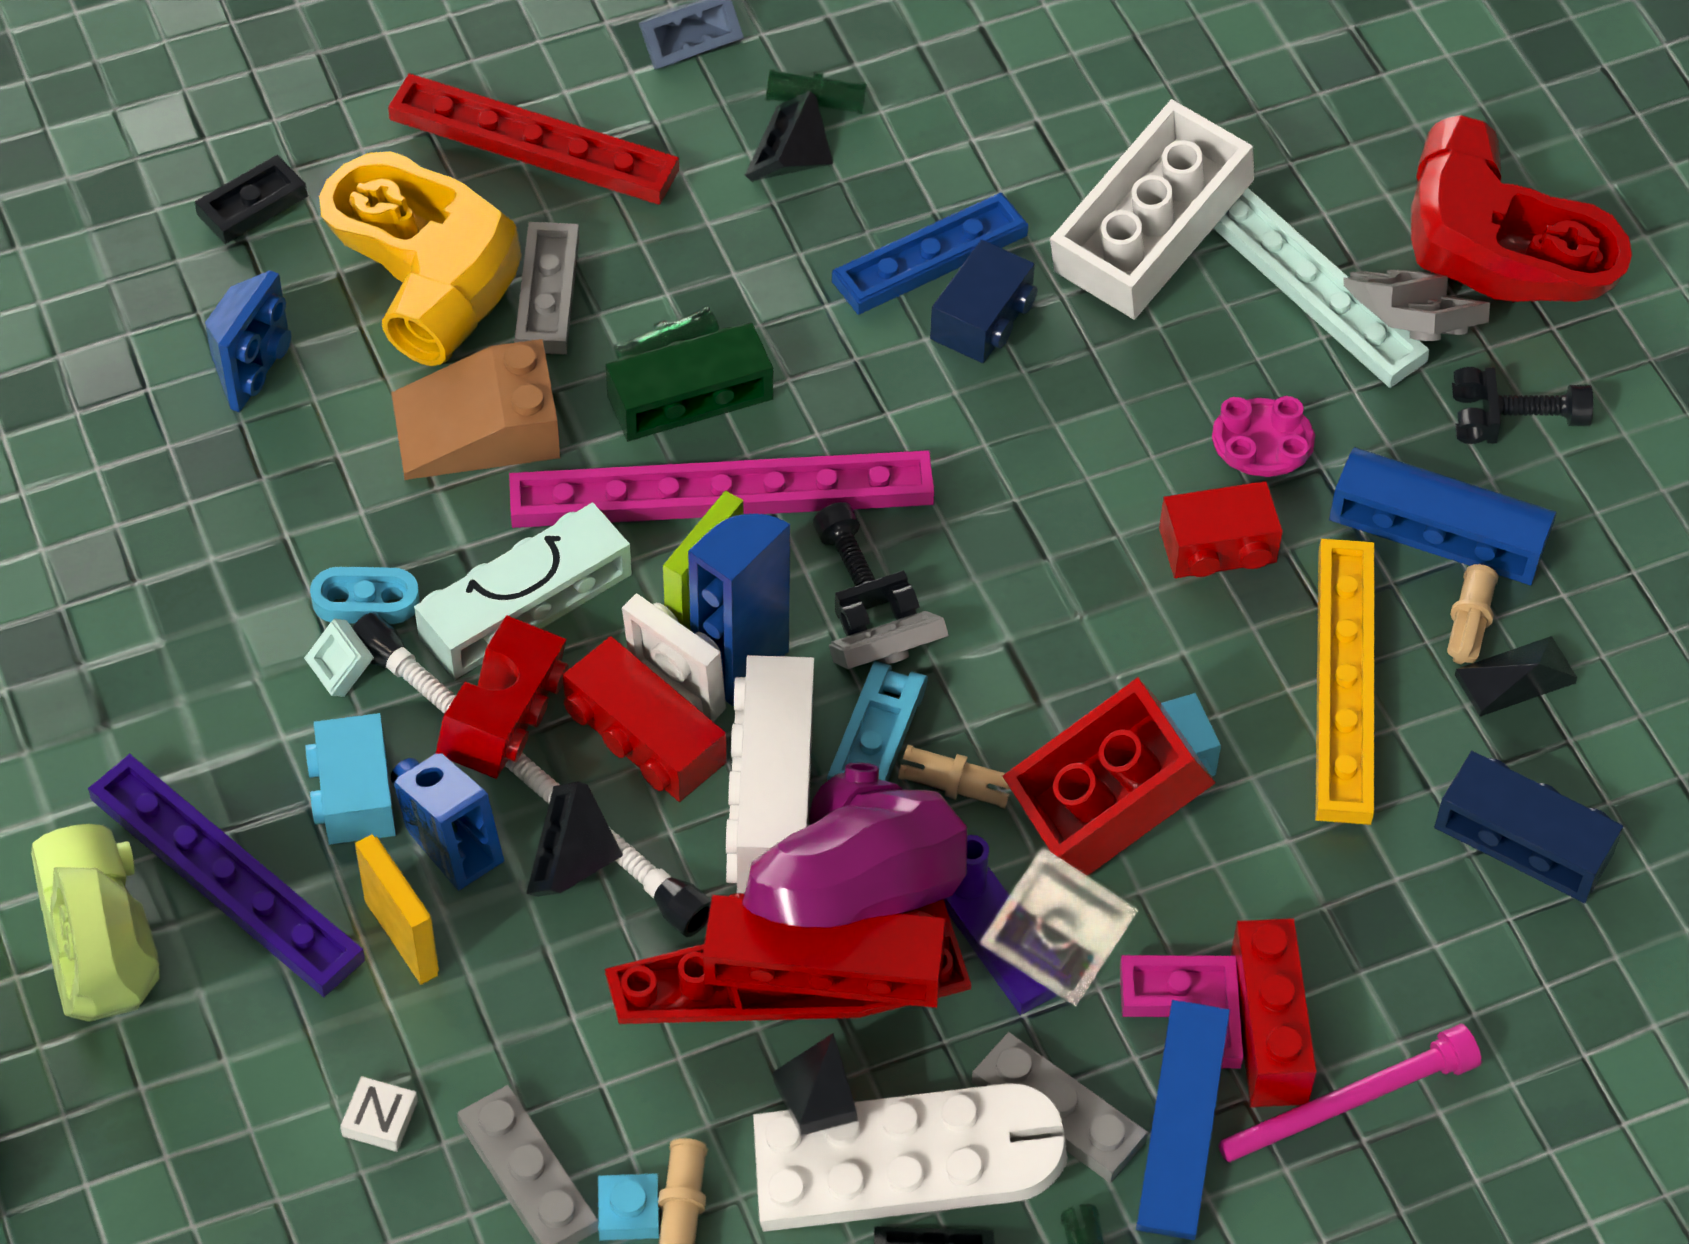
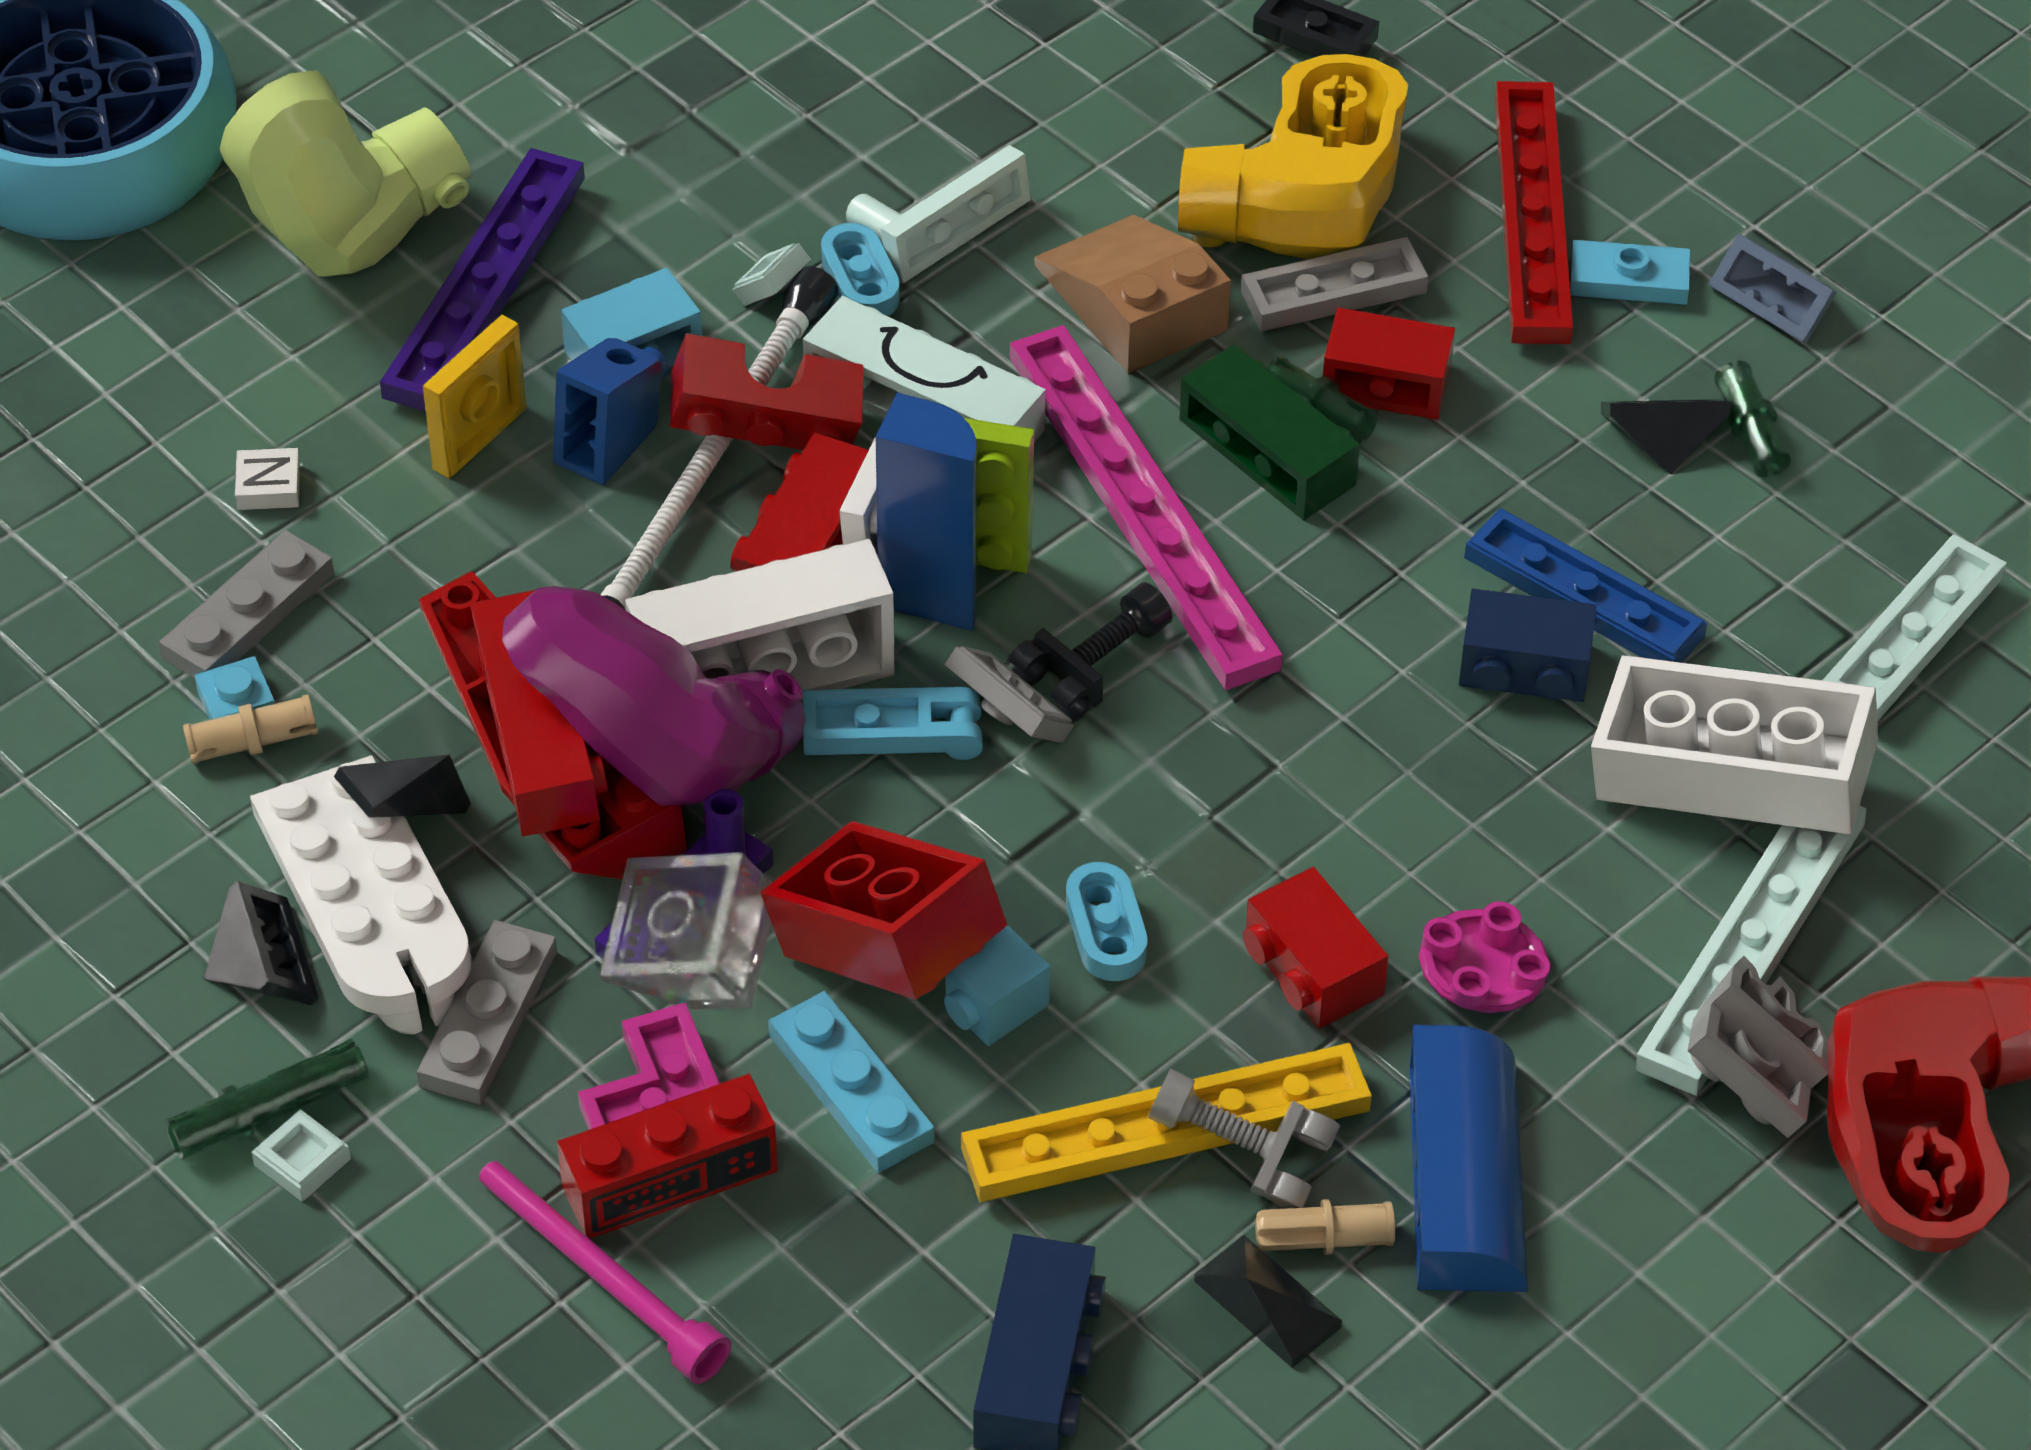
camera: 70 degrees right, 5 degrees down
blue slope [205,270,291,412] -> none
black slope [526,781,623,897] -> none
tan pin [898,744,1010,809] -> none
blue tile [1136,1000,1230,1240] -> none
black bar [1452,367,1593,444] -> none
none -> medium azure plate [768,990,935,1174]
none -> light aqua piece [846,145,1031,284]
none -> medium azure plate [1066,862,1147,981]
none -> light grey bar [1147,1068,1341,1209]
none -> red brick [1321,307,1455,420]
none -> medium azure plate [1570,240,1690,305]
none -> light aqua plate [1822,534,2007,722]

